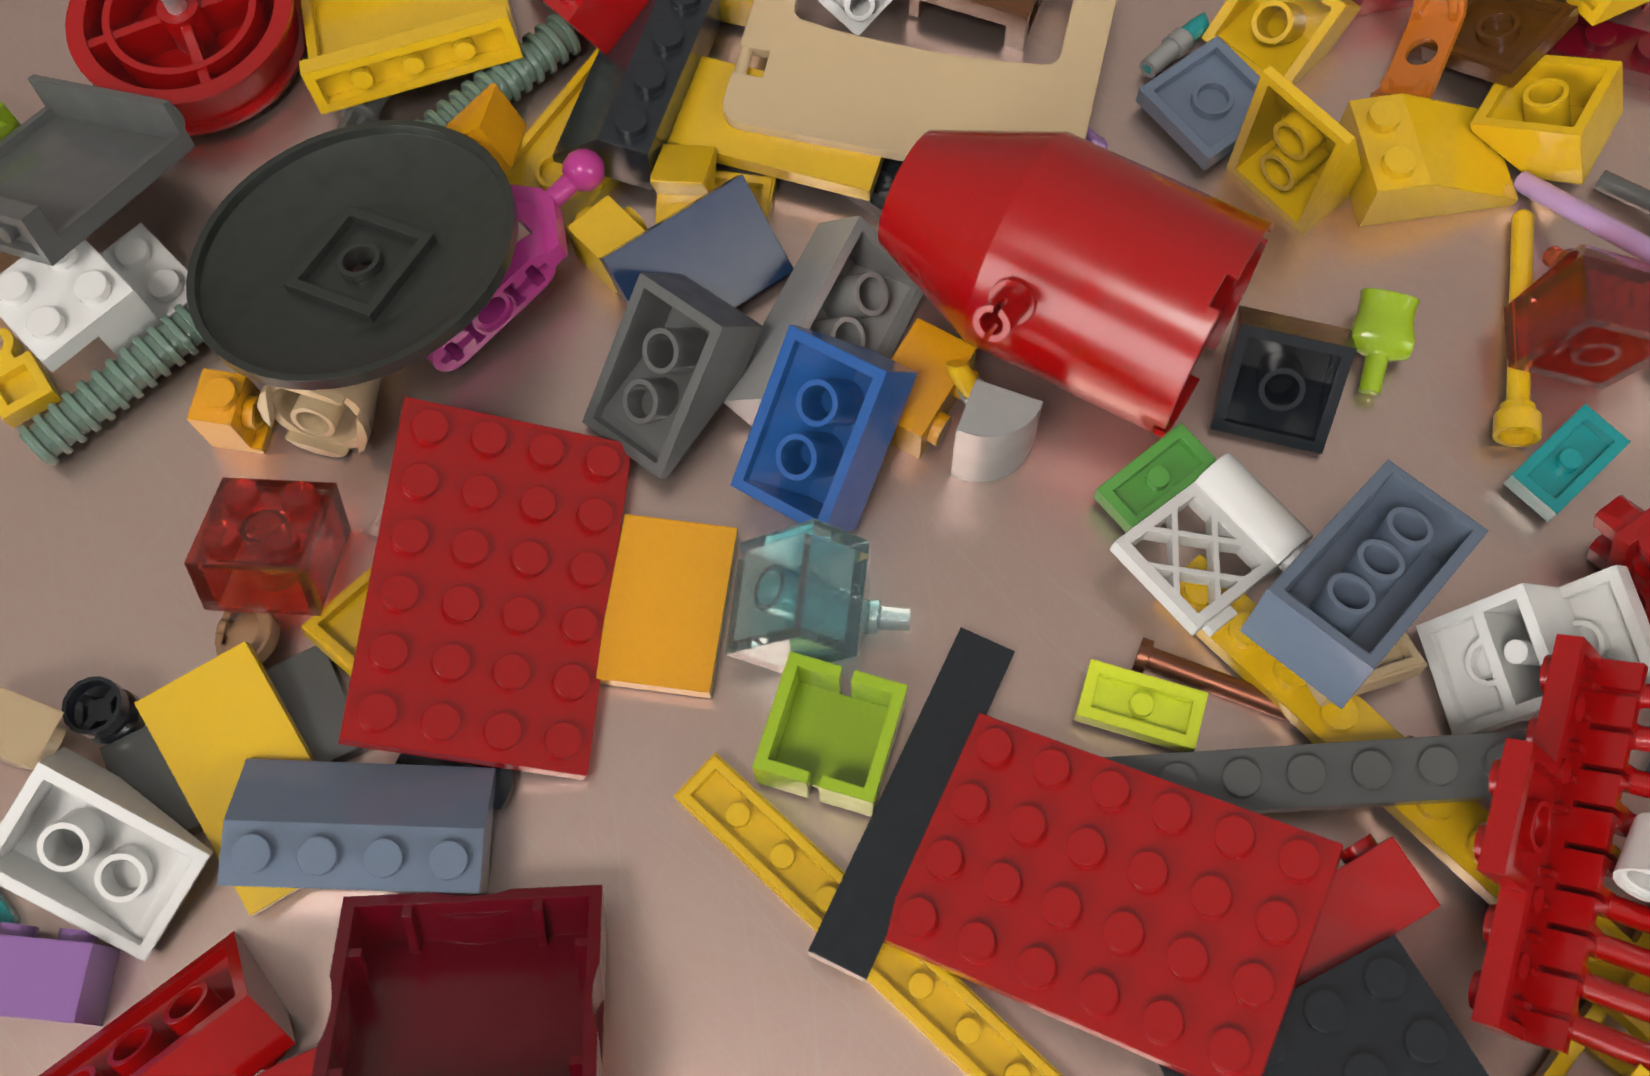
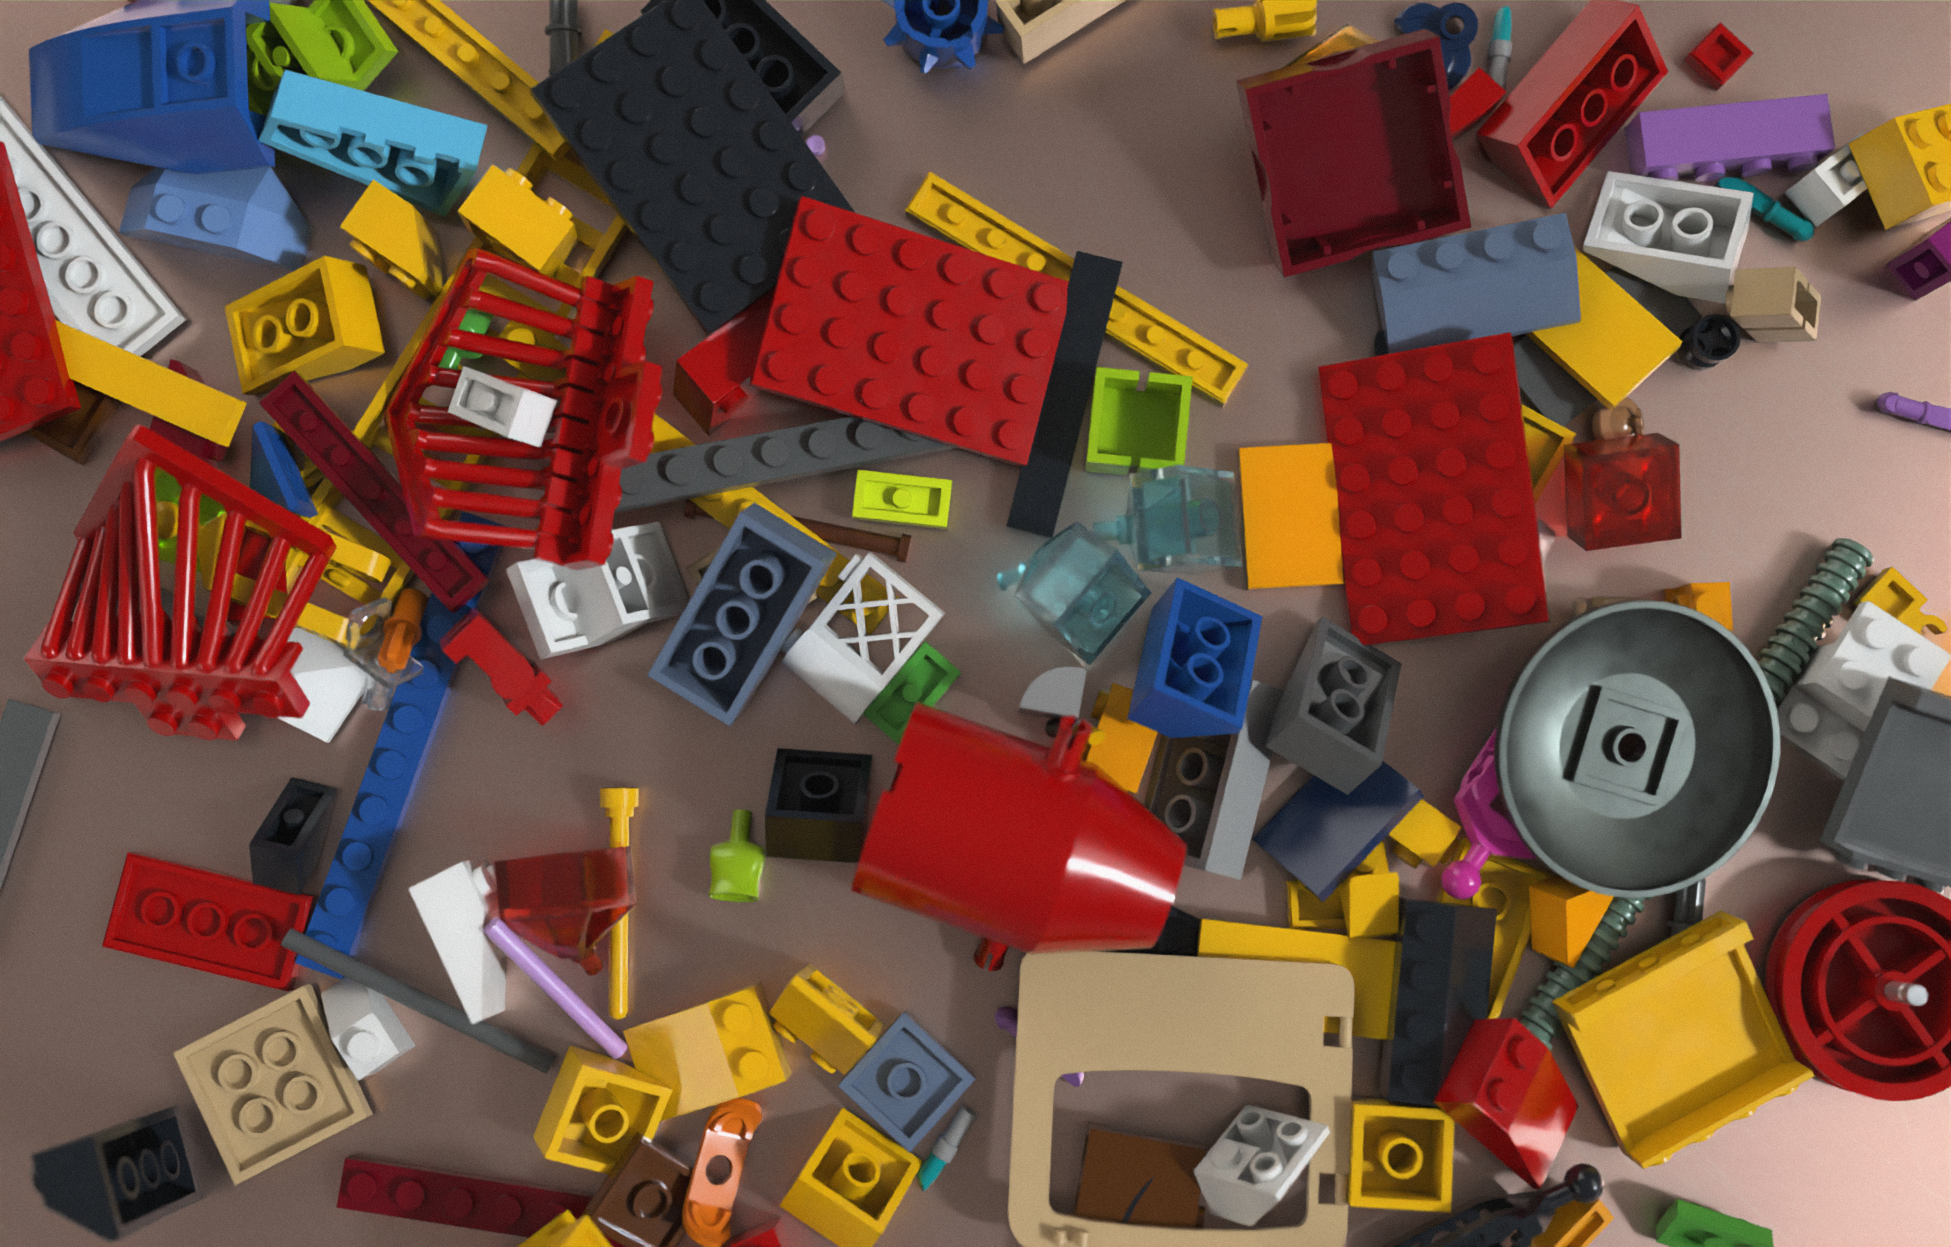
camera: 170 degrees right, 15 degrees up
teal plate [1503,404,1631,522] -> none
none -> clear light blue piece [998,522,1152,665]

